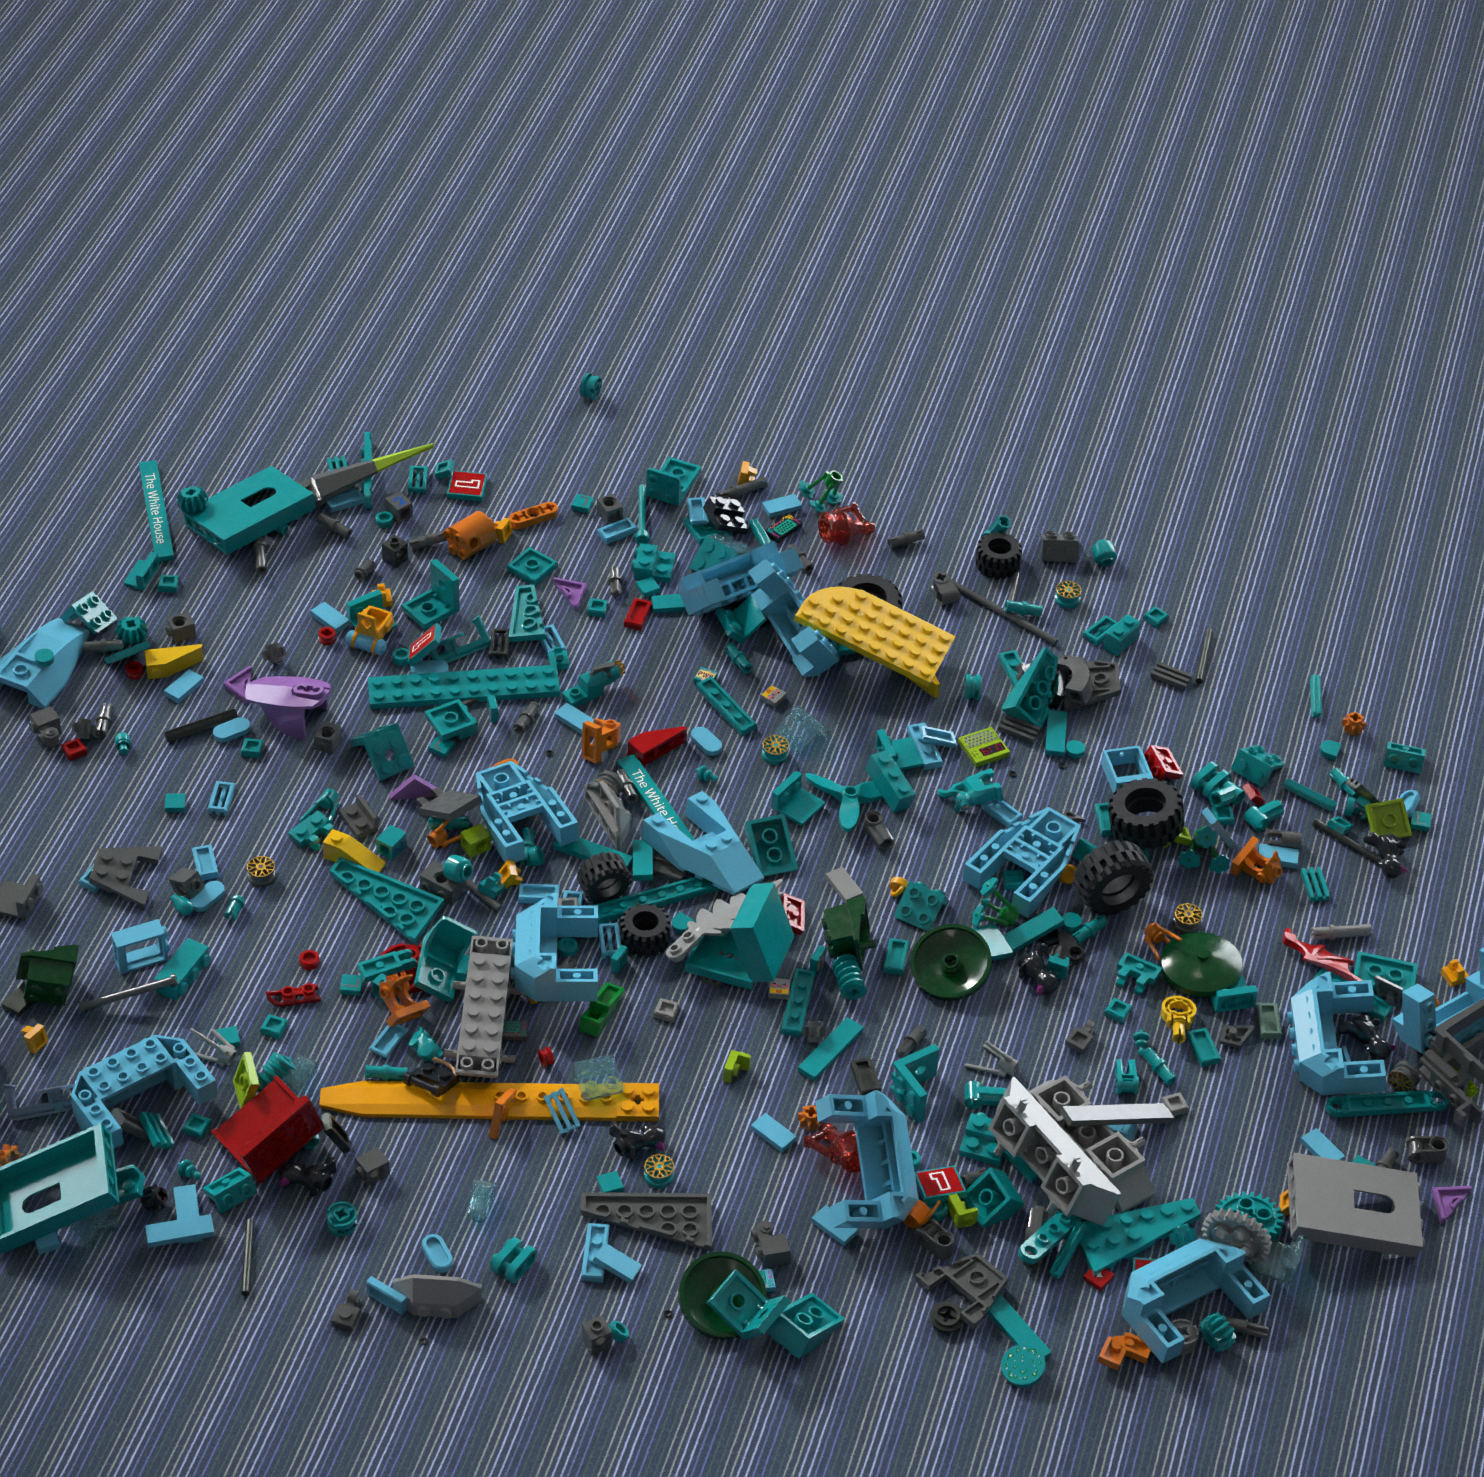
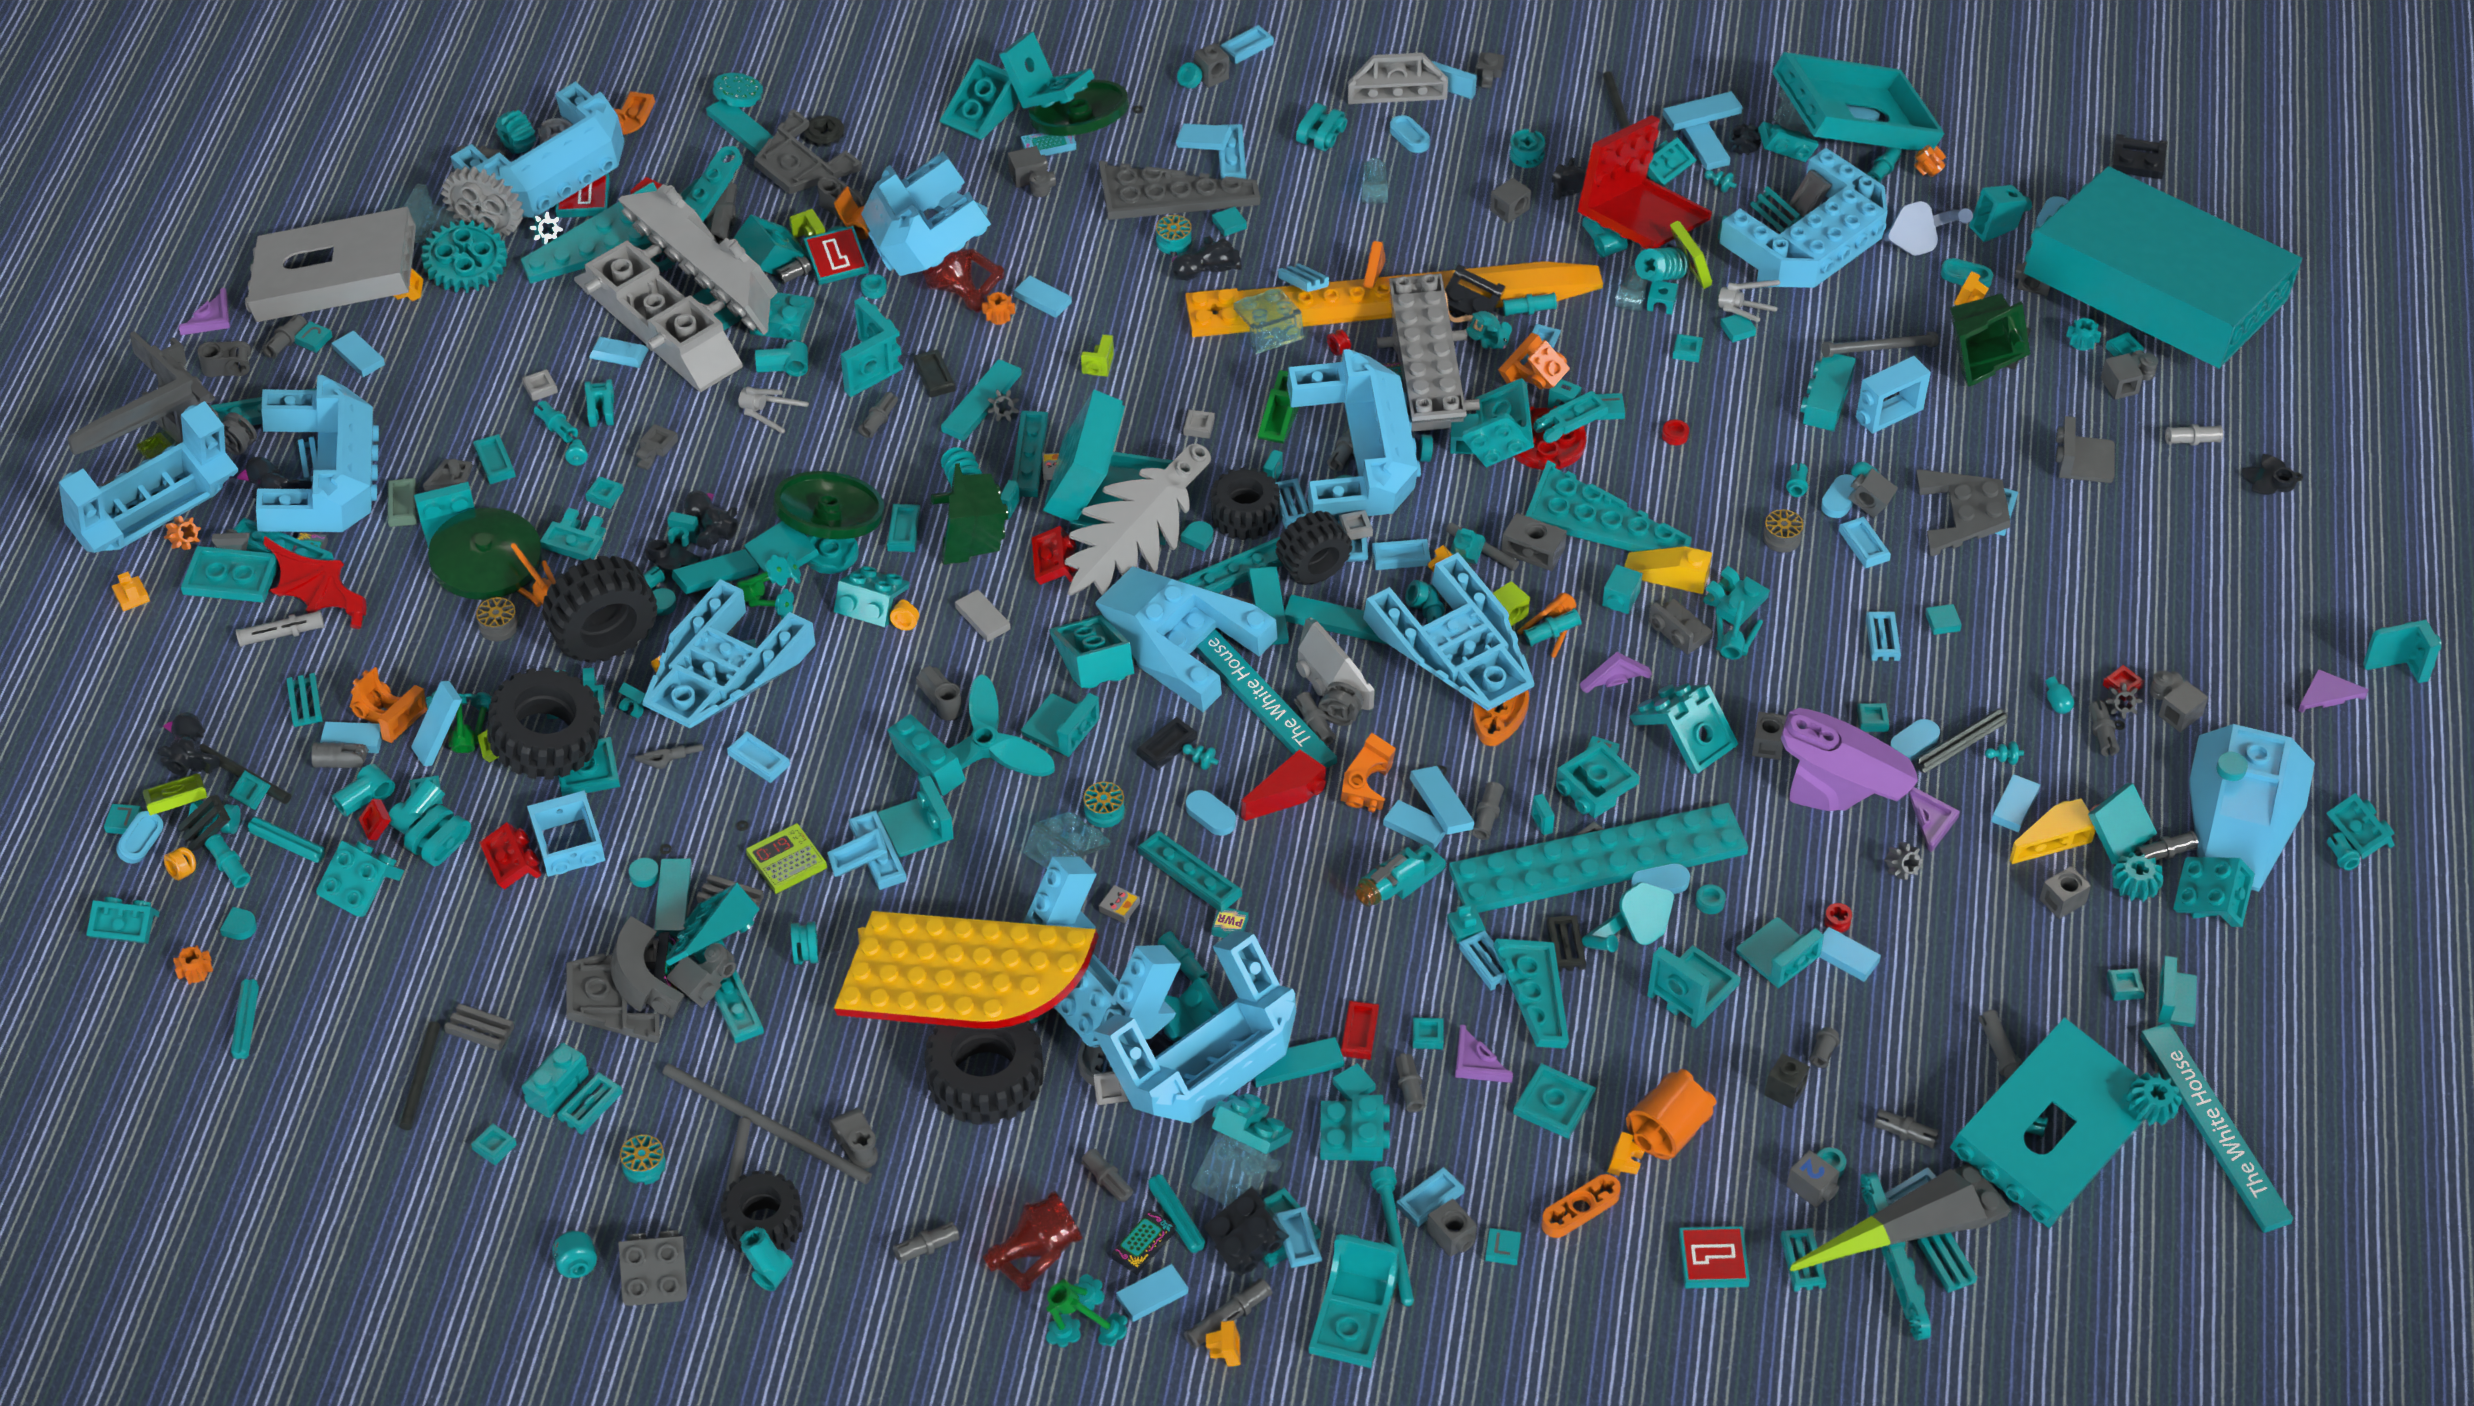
camera: 175 degrees right, 5 degrees up
red piece [265,983,321,1007] -> none
pearl dark grey tile [322,1112,351,1154] -> none
light orange piece [345,606,394,656] -> none
light orange tile [372,583,392,607] -> none
tile [407,623,441,666] -> none
dark grey pin [409,530,447,551] -> none
dark grey tile [415,787,483,821] -> none
teal tile [434,459,455,480] -> none
teal head [443,855,473,883] -> none
teal animal [937,768,1003,811] -> none
teal pin [1004,600,1043,617] -> none
tile [1060,1103,1174,1126] -> none
yellow pin [1160,996,1197,1044] -> none
none -> light orange tile [164,847,196,881]
none -> black tile [1136,717,1197,771]
none -> medium azure tile [1220,25,1274,64]
none -> medium azure tile [1410,766,1474,835]
none -> teal tile [1941,258,1993,288]
none -> teal hair [1985,741,2024,765]

